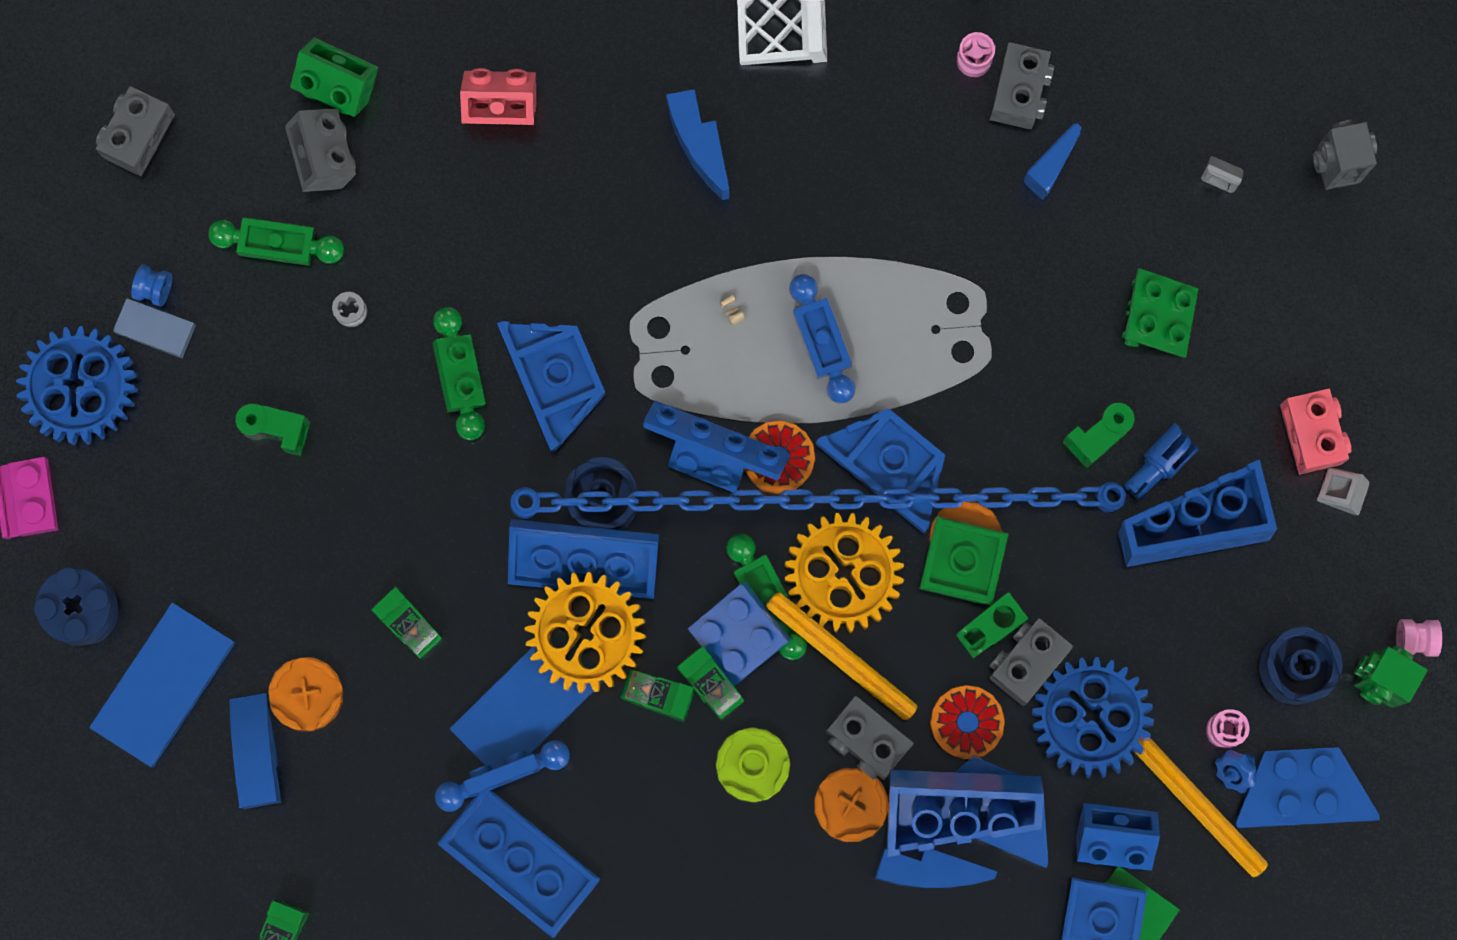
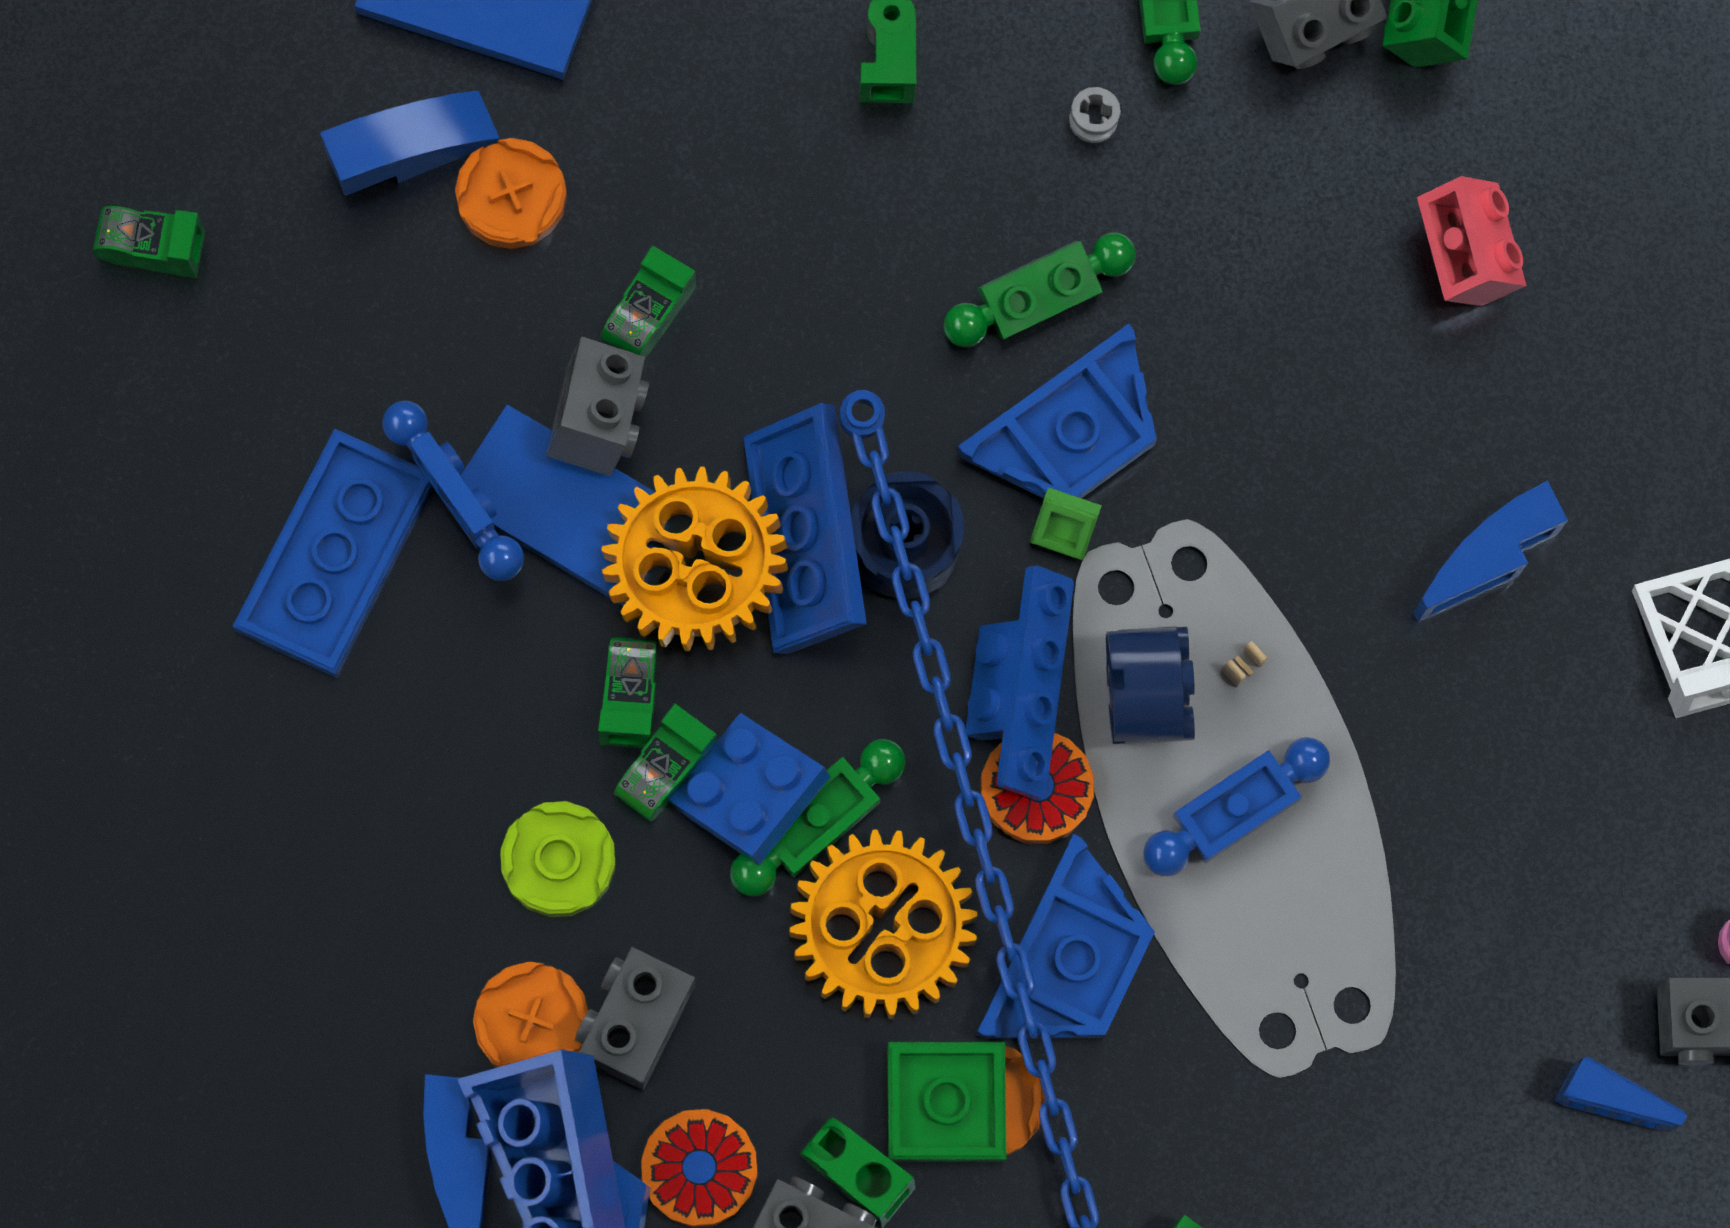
camera: 70 degrees right, 5 degrees down
light orange axle [766,592,917,720] -> none
none -> dark grey brick [546,336,649,476]
none -> bright green tile [1030,487,1102,561]
none -> dark blue brick [1106,626,1195,744]

